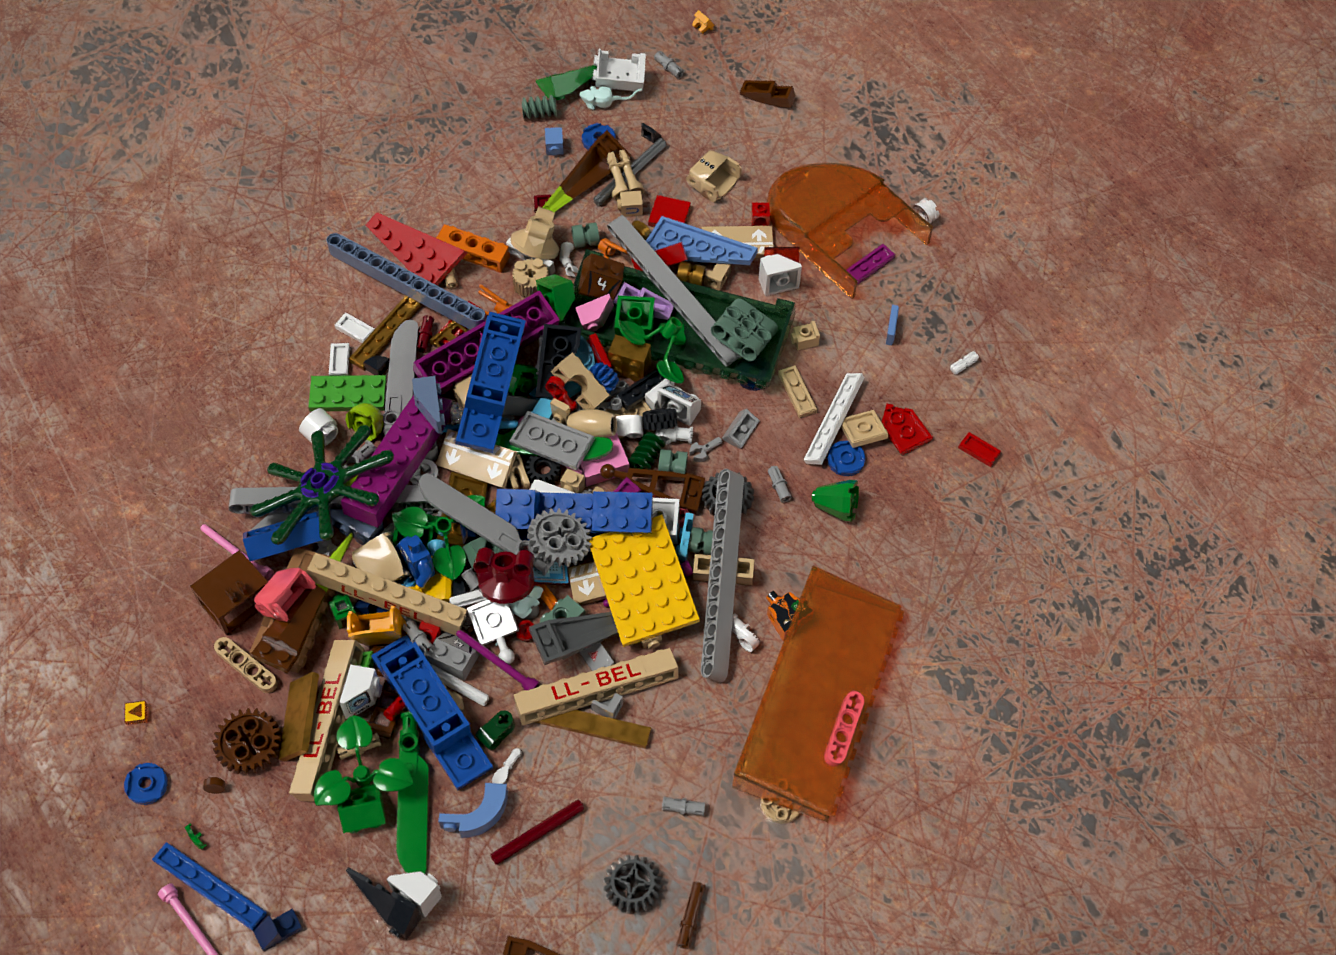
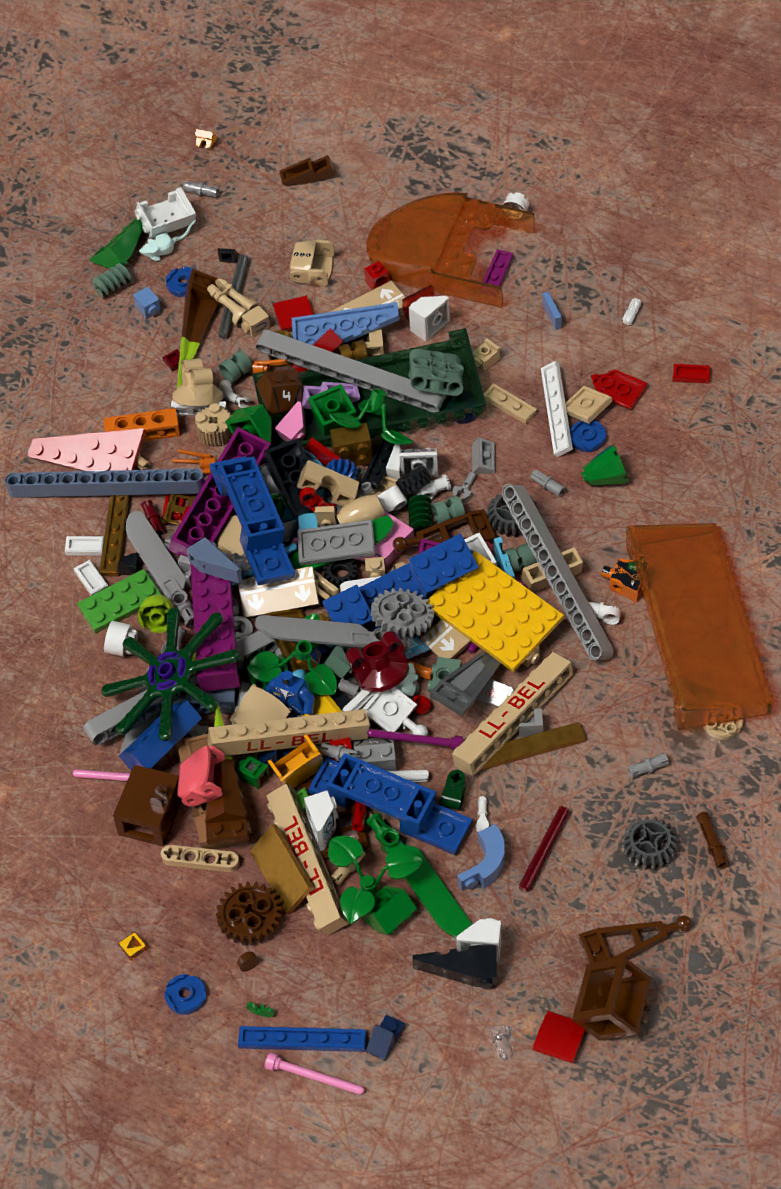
camera: 25 degrees left, 5 degrees down
coral beam [824,691,864,767] -> none

